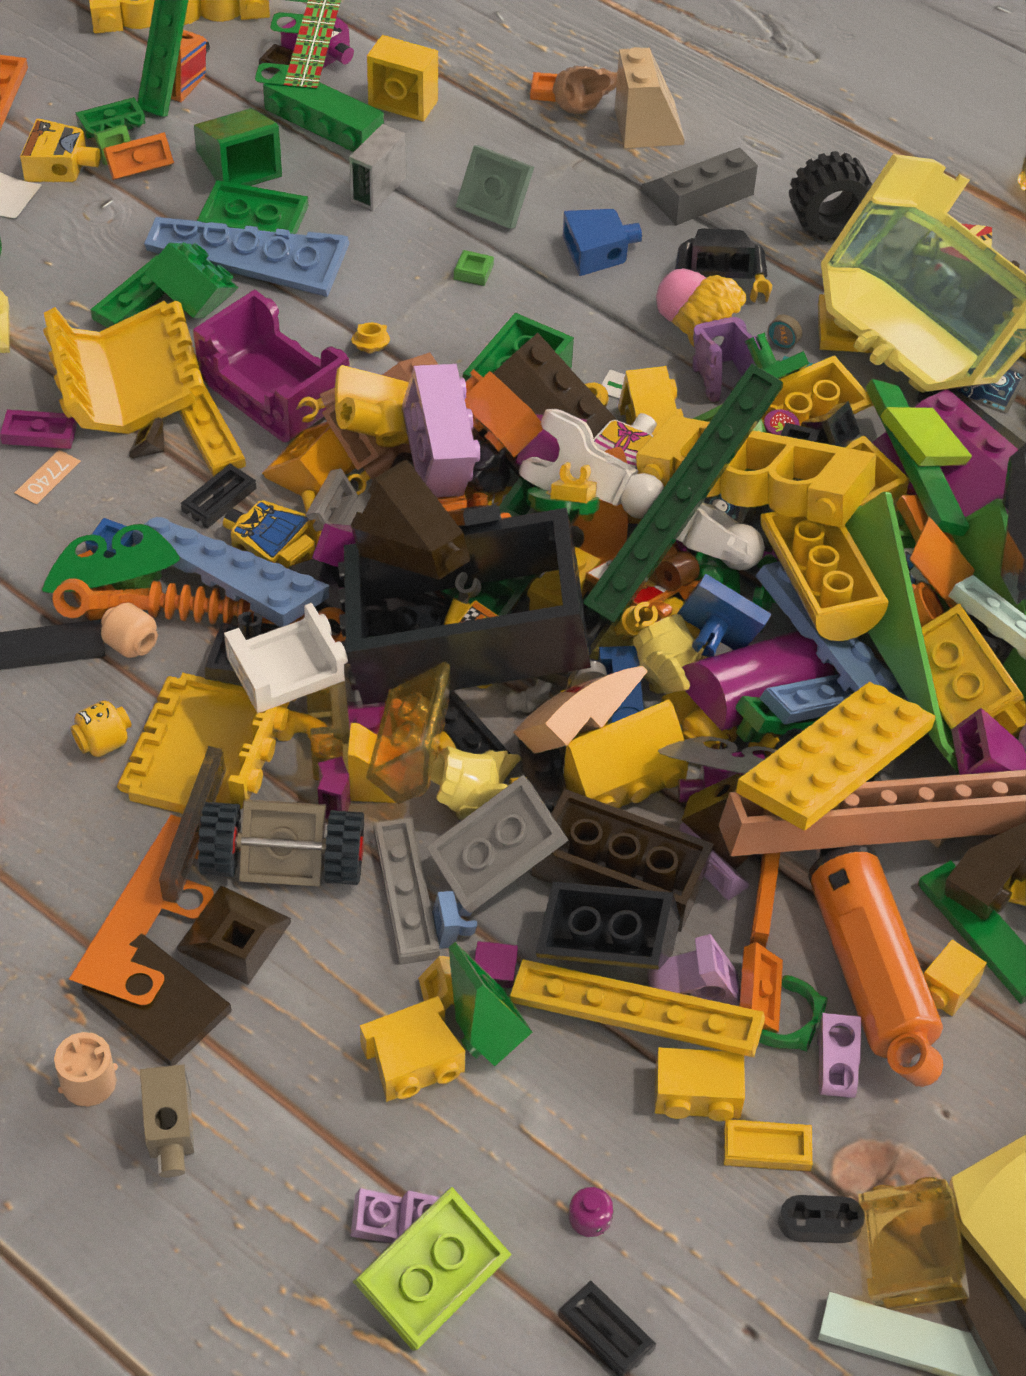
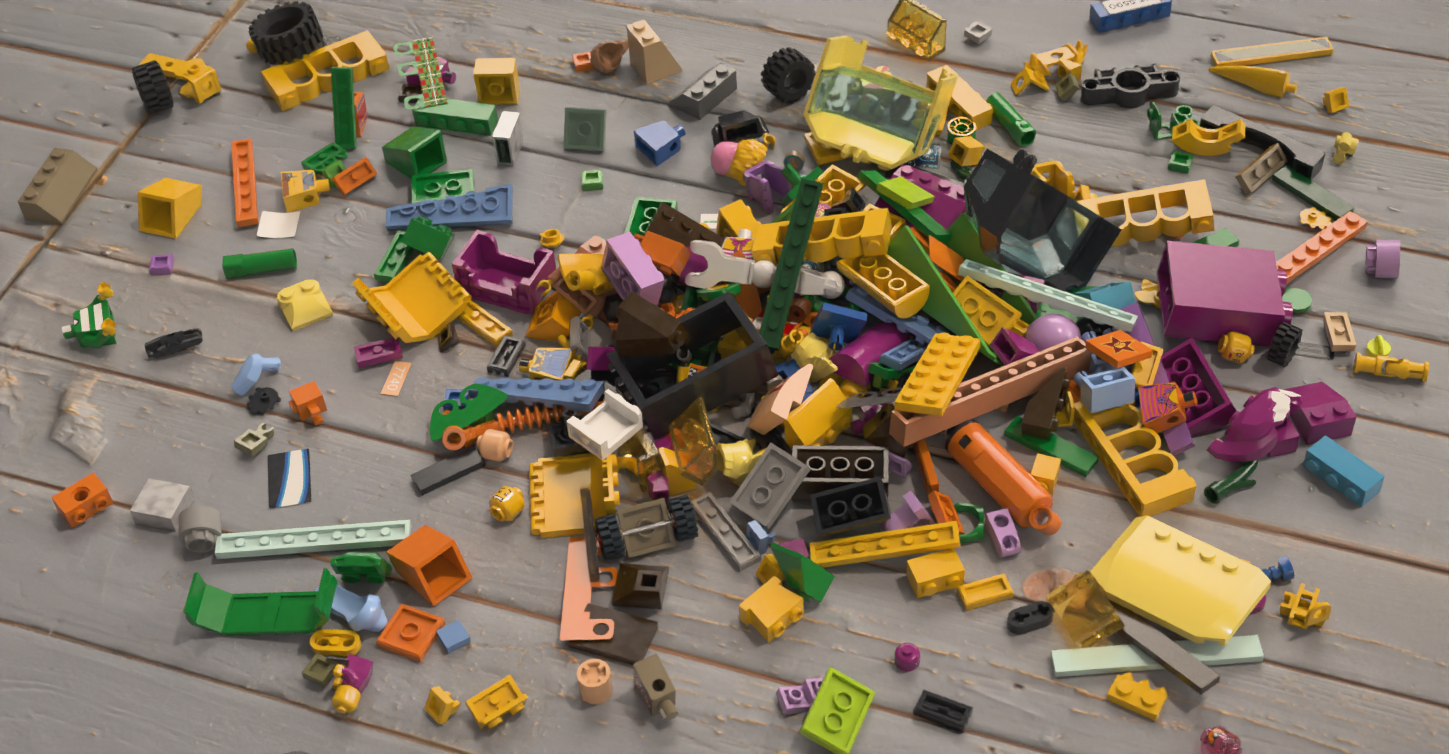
camera: 15 degrees left, 5 degrees down
black tile [447,505,501,526] -> none
yellow tile [550,462,597,503] -> none

